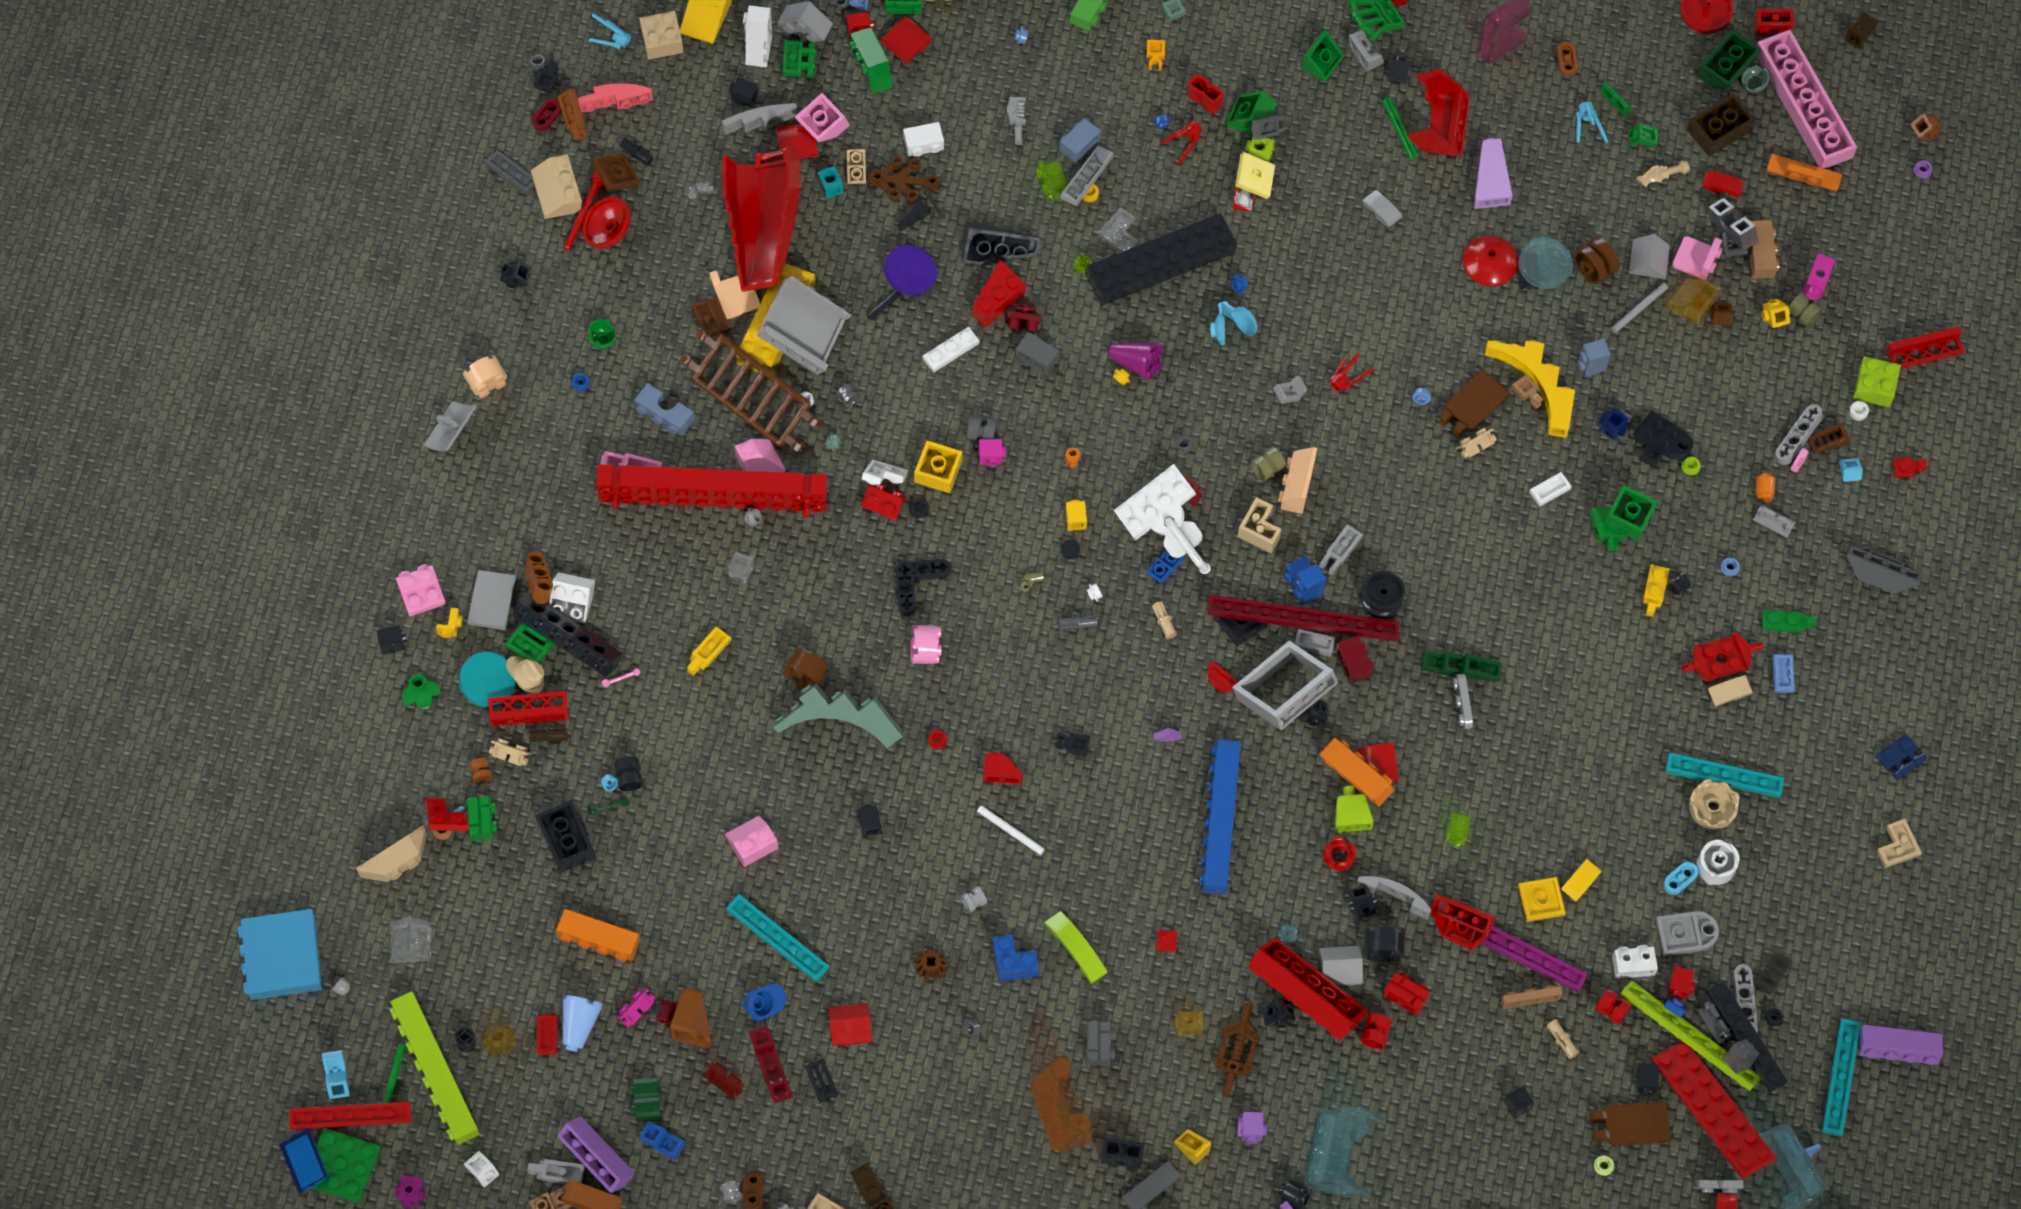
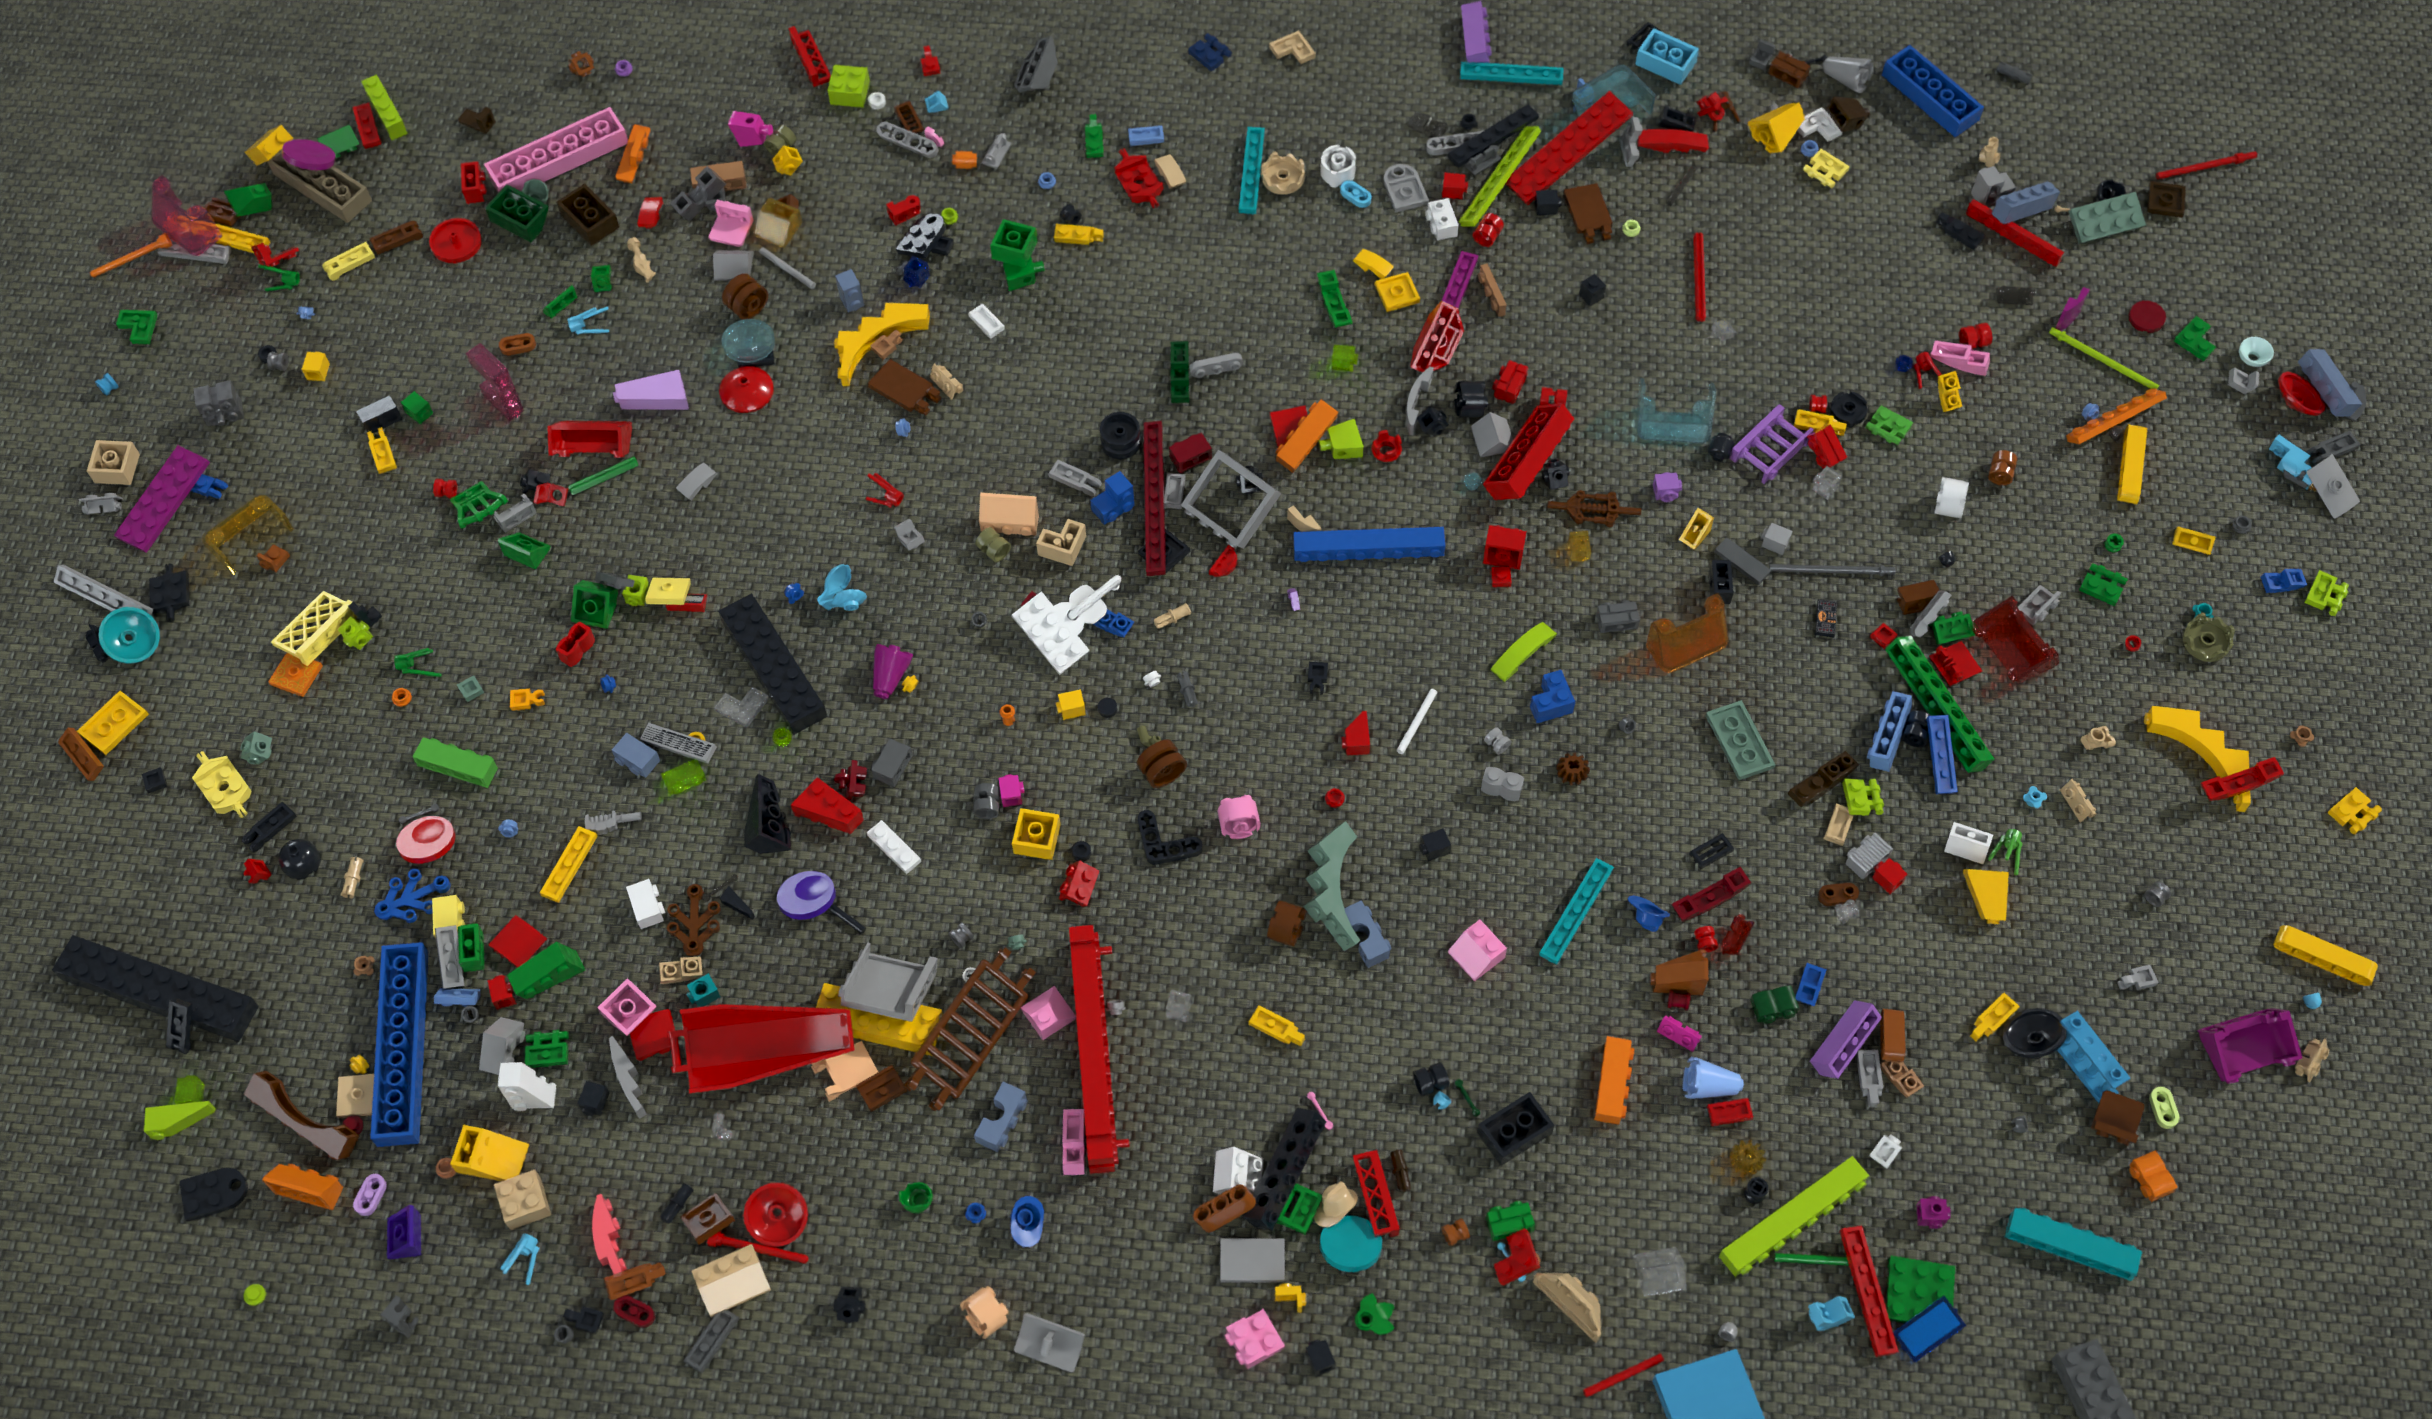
camera: 95 degrees left, 5 degrees down
tan hinge [489,738,532,766] -> none
red slope [828,1003,872,1047] -> none
white plate [862,459,908,485] -> none
red plant [1160,121,1202,165] -> none
tan pin [1546,1019,1579,1059] -> none
blue plate [1664,997,1688,1018] -> none
flat silver brick [1723,1039,1760,1074] -> none
none -> red bracket [534,483,568,506]
none -> yellow plate [540,826,598,903]
none -> red leg [886,195,921,226]
none -> blue piece [1010,1196,1044,1247]
none -> reddish brown wheel [1137,739,1187,788]
none -> tan slope [1287,505,1321,532]
none -> green slope [1317,270,1353,328]
none -> sand blue arch [1344,900,1391,968]
none -> light grey brick [1481,767,1524,801]
none -> red brick [1483,525,1527,570]
none -> red bar [1583,1353,1664,1398]
none -> red wheel [1694,926,1719,953]
none -> sand green plate [1705,700,1775,780]

